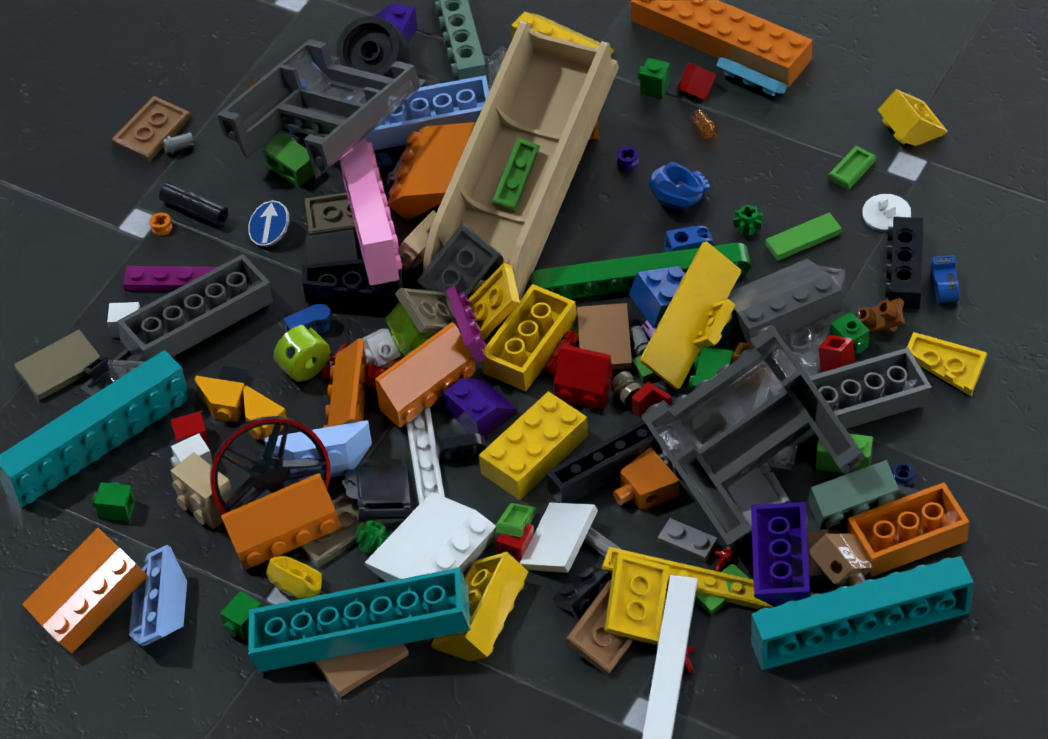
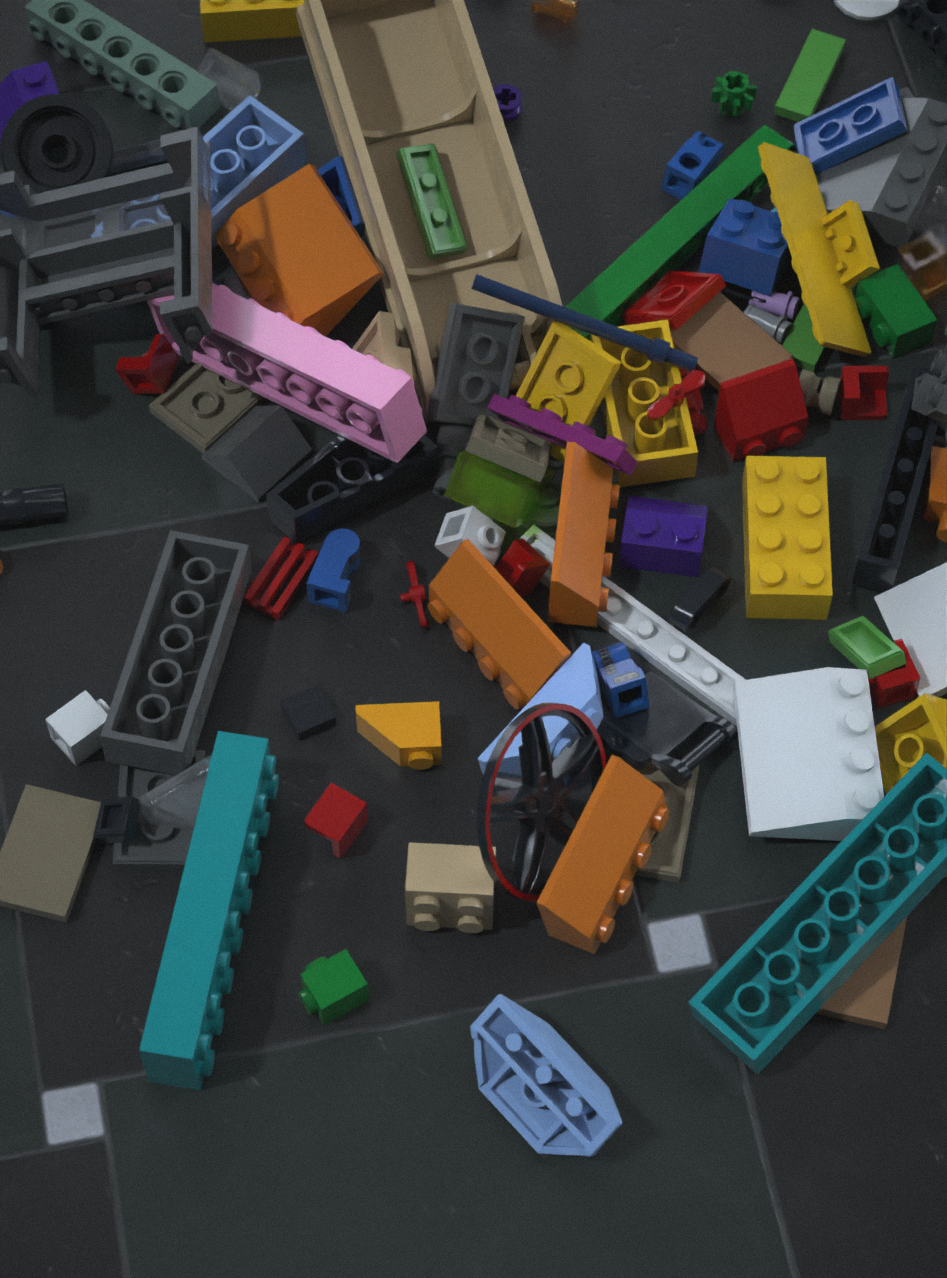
camera: 45 degrees left, 10 degrees up
orange slope [22,528,148,654] -> none
magenta plate [123,266,218,291] -> none
white brick [170,433,212,467] -> none
light orange slope [195,376,245,423] -> none
green brick [220,591,262,641] -> none
blue piece [249,201,289,247] -> none
bright green brick [262,133,314,187] -> none
yellow piece [266,556,322,599] -> none
lime piece [273,325,331,382] -> none
green gear [355,521,388,554] -> none
blue helmet [648,162,710,211] -> none
none -> red panel [115,334,179,394]
none -> red tile [243,536,319,620]
none -> dark blue bar [471,274,698,372]
none -> blue leg [592,642,650,718]
none -> red tile [621,271,726,330]
none -> red piece [647,370,705,421]
none -> blue tile [793,77,907,175]

